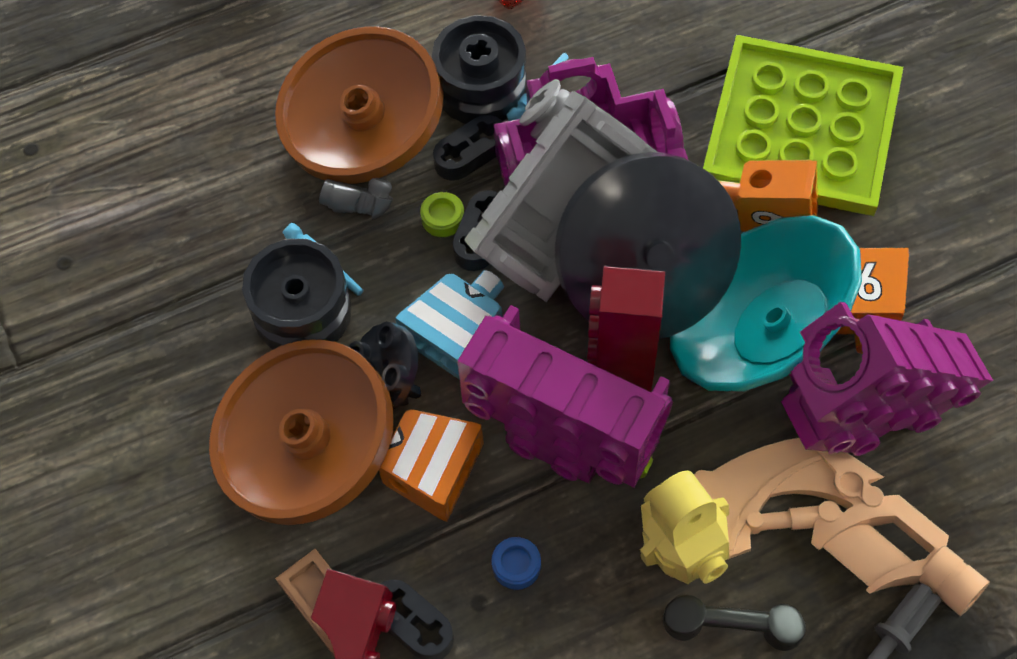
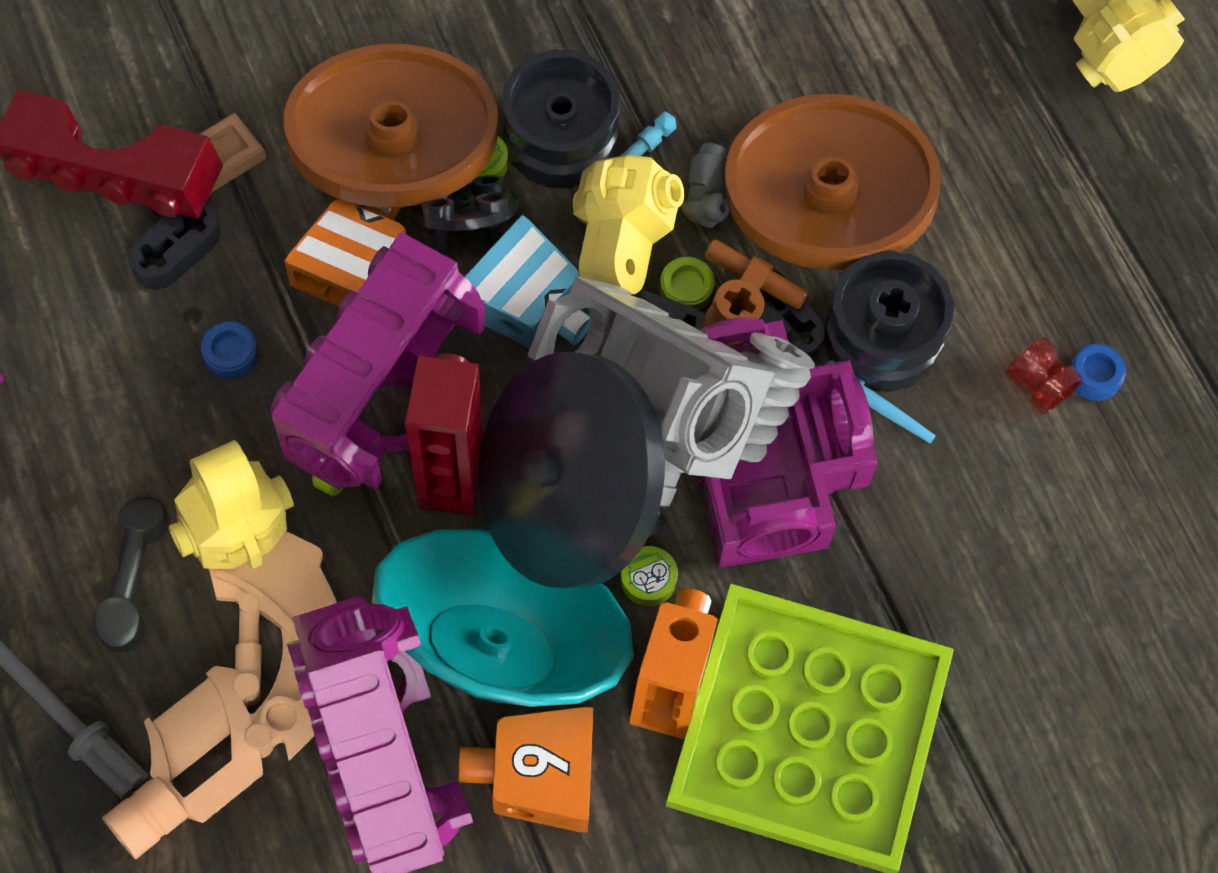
camera: 85 degrees right, 5 degrees up
none -> light yellow piece [573,155,684,295]
none -> dark orange piece [703,239,808,348]

